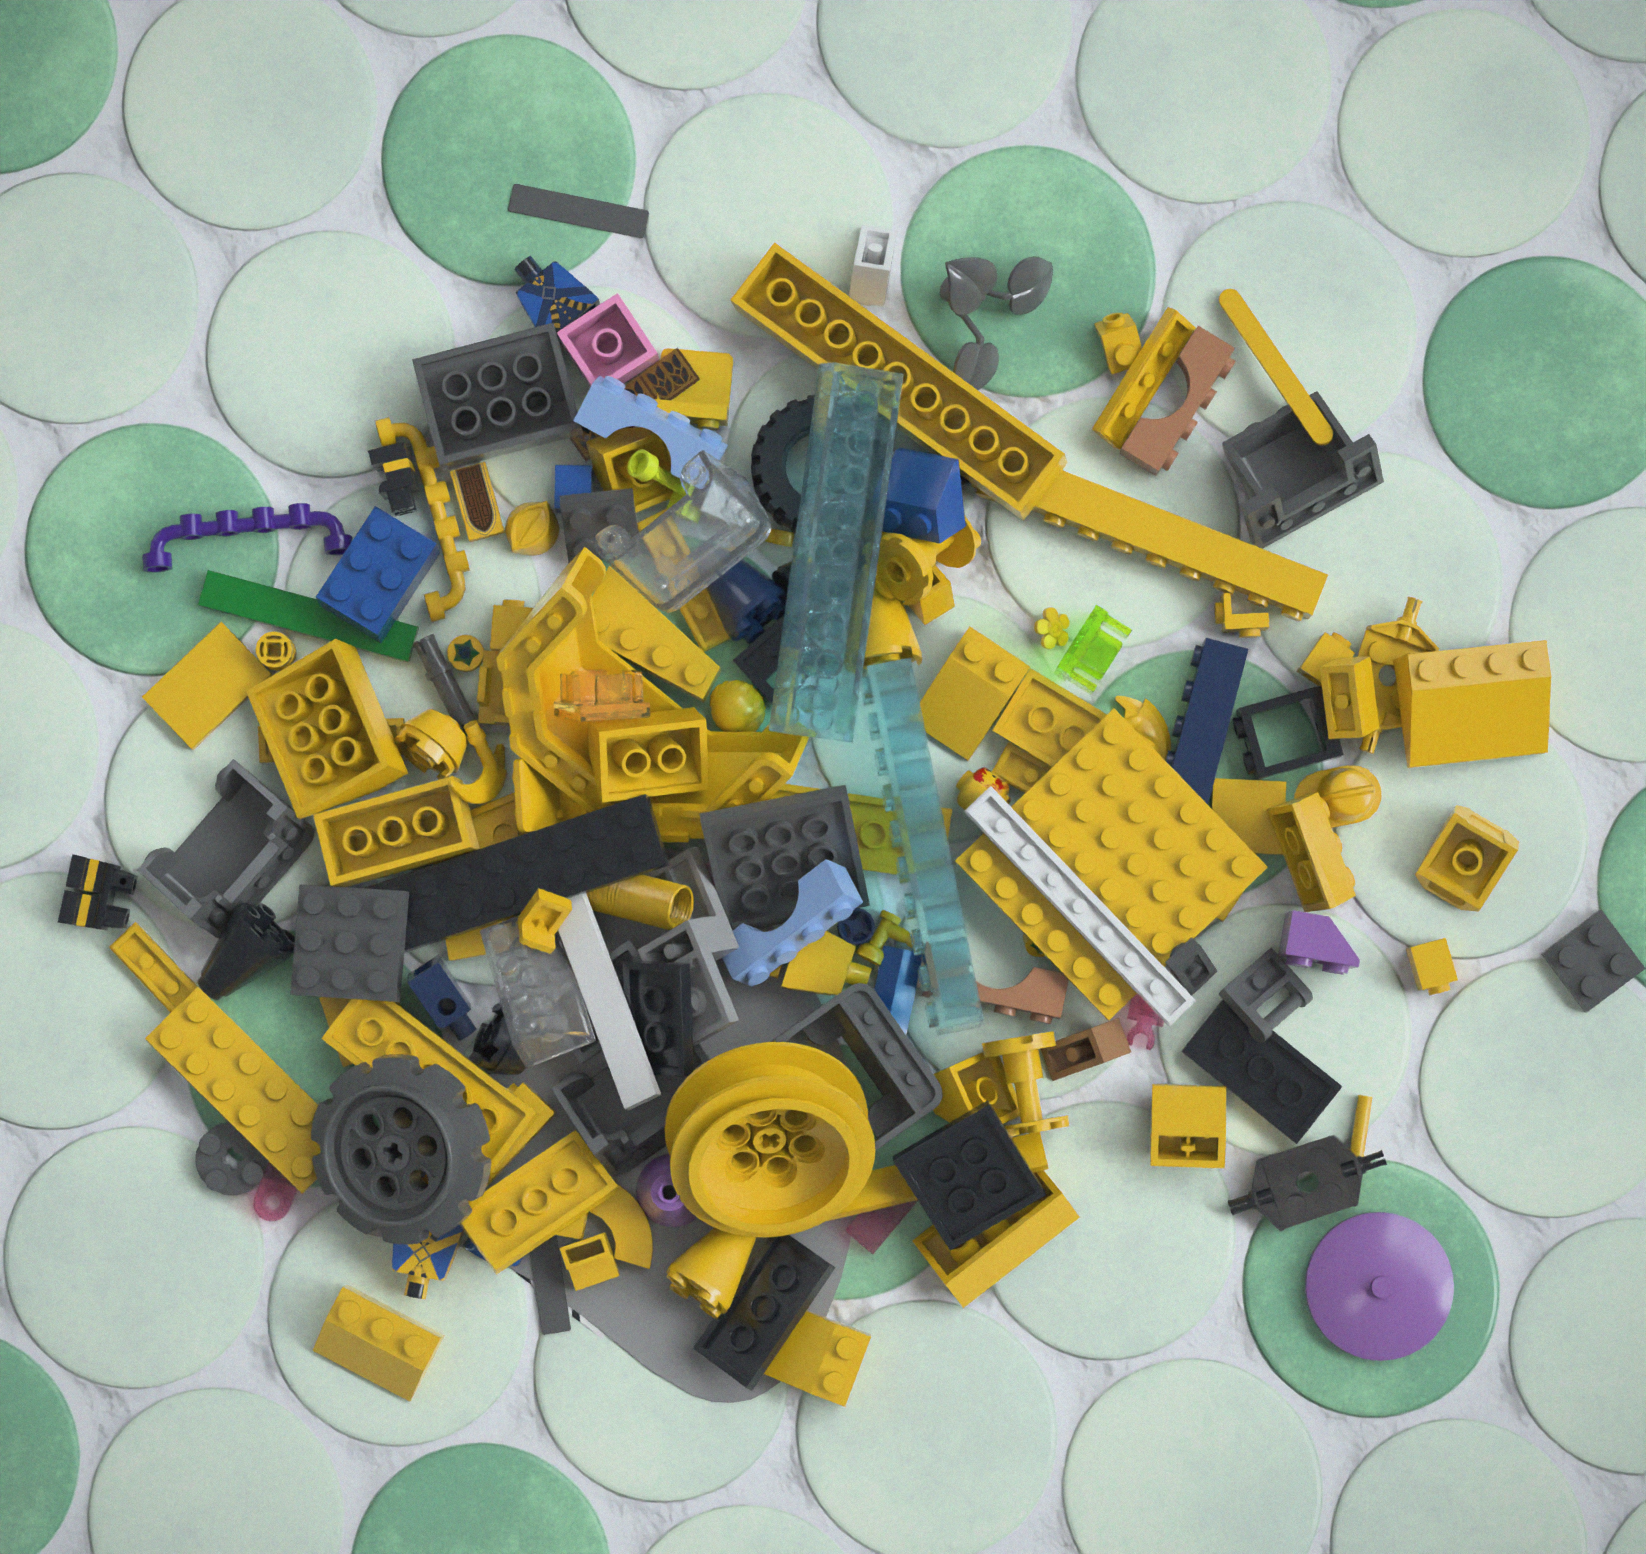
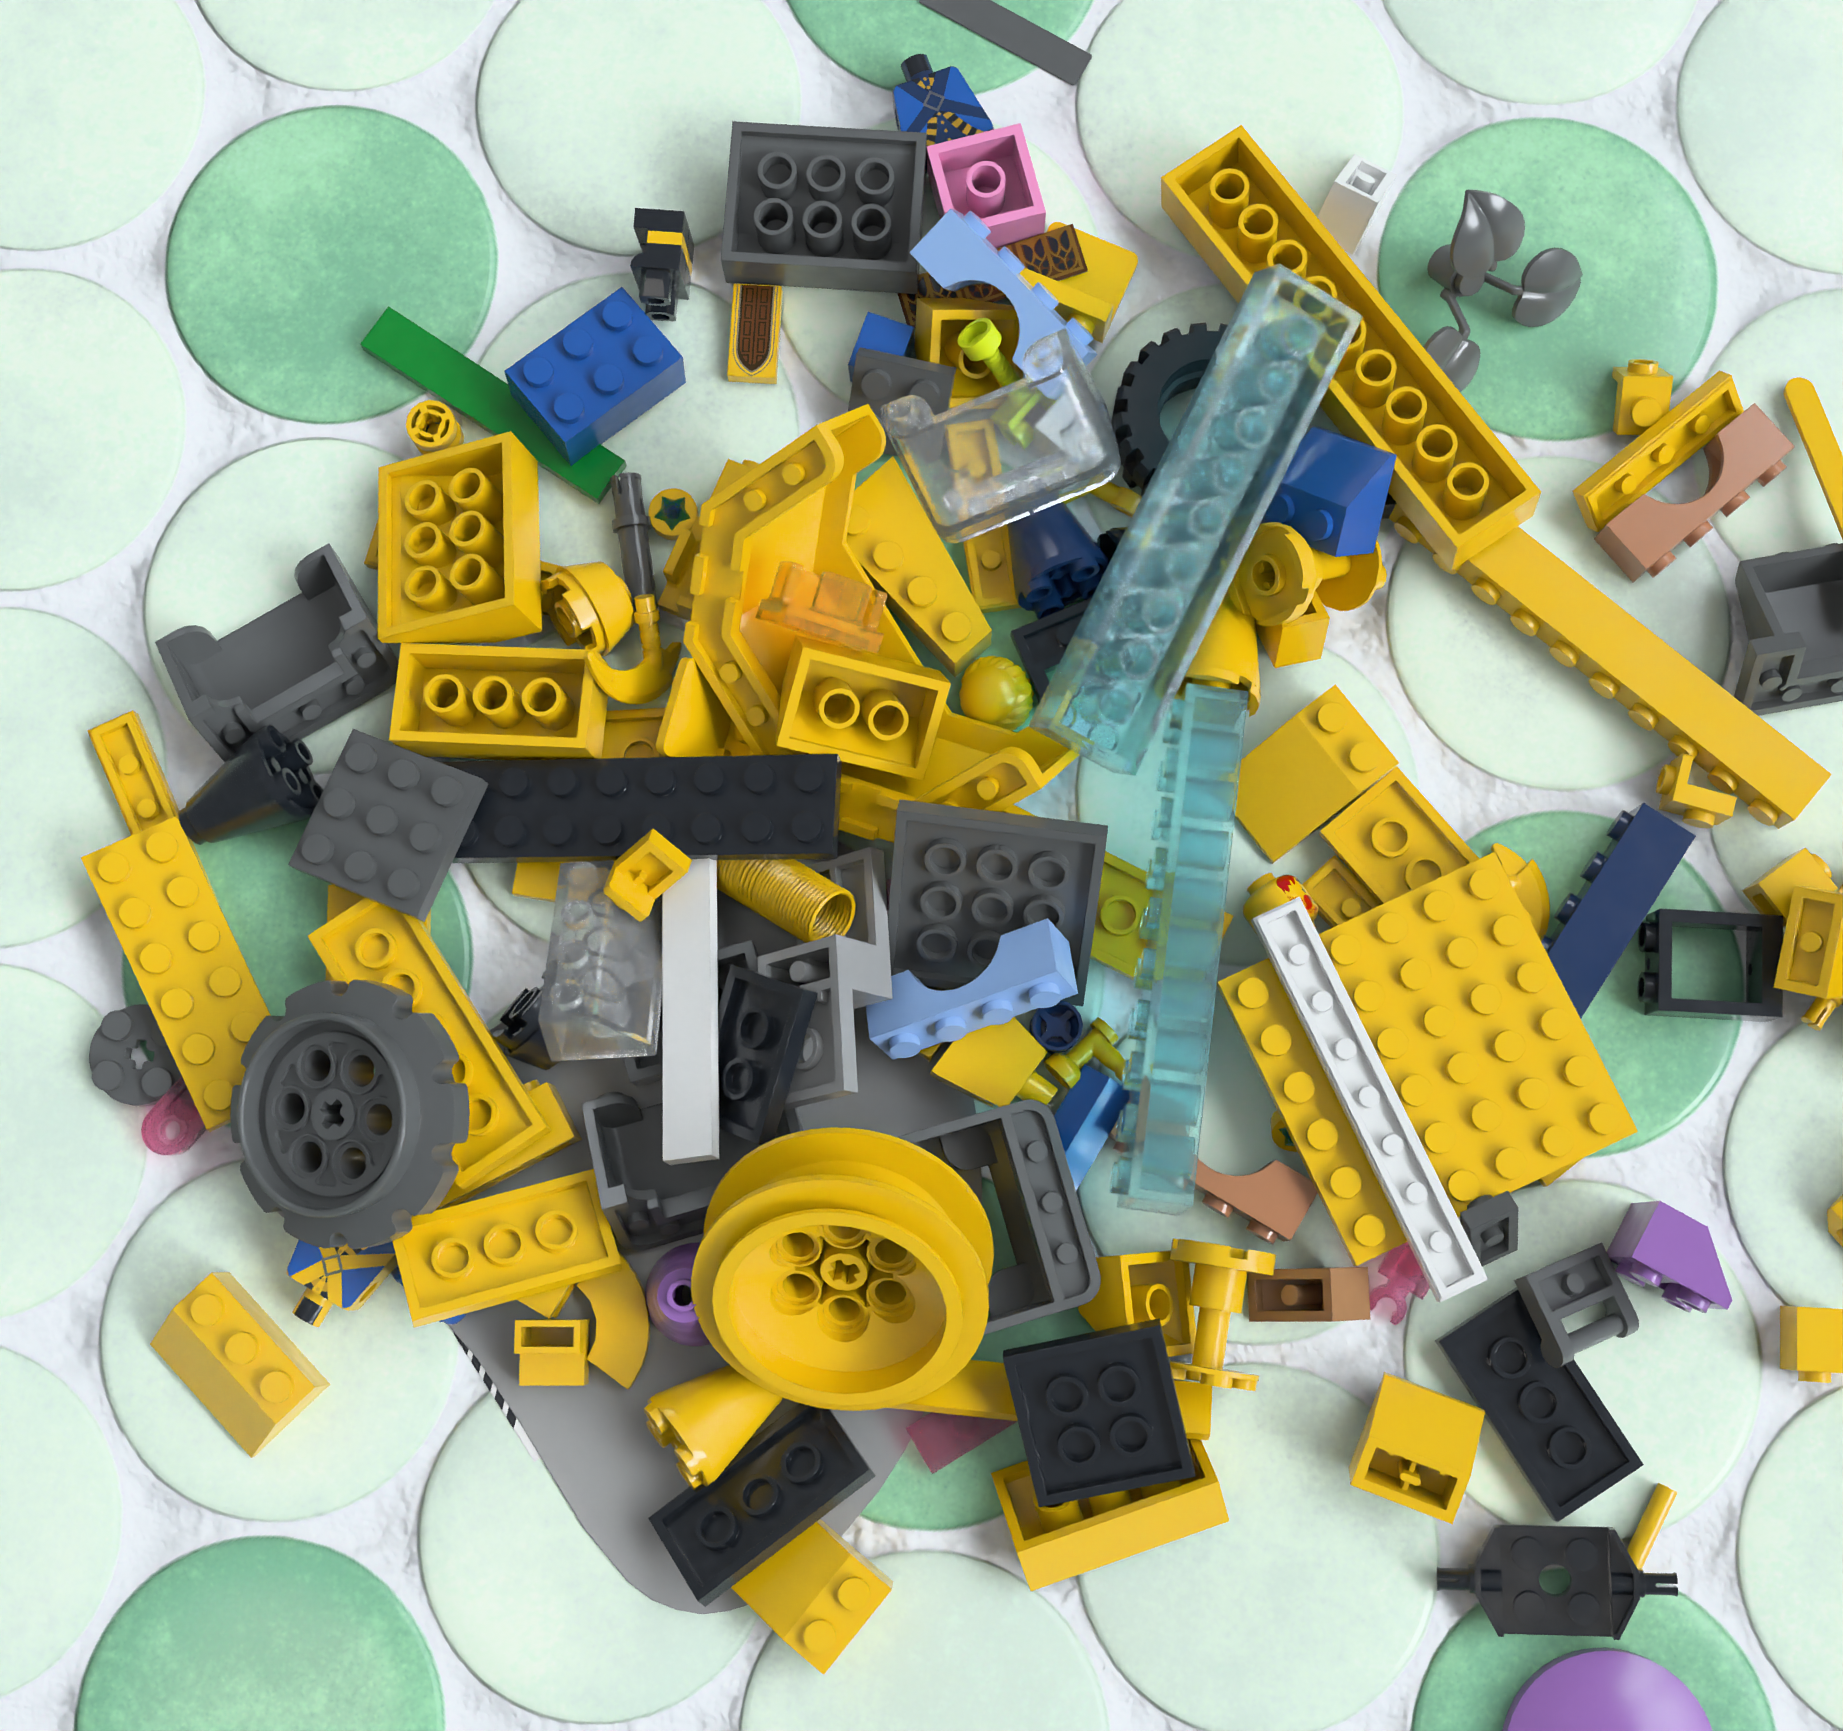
camera: 20 degrees right, 5 degrees down
black hips [58,854,138,931] -> none
dark purple bar [142,503,353,573] -> none
yellow tile [142,622,272,750] -> none
yellow bar [375,417,470,622] -> none
dark blue torso [407,954,477,1041] -> none
yellow hat [505,501,560,556] -> none
dark grey sticker [530,1235,571,1335] -> none
yellow plant [1034,607,1070,649] -> none
clear neon green panel [1054,605,1132,695] -> none
yellow tile [1211,778,1286,855] -> none
yellow slope [1267,792,1356,912] -> none
yellow piece [1294,765,1381,828] -> none

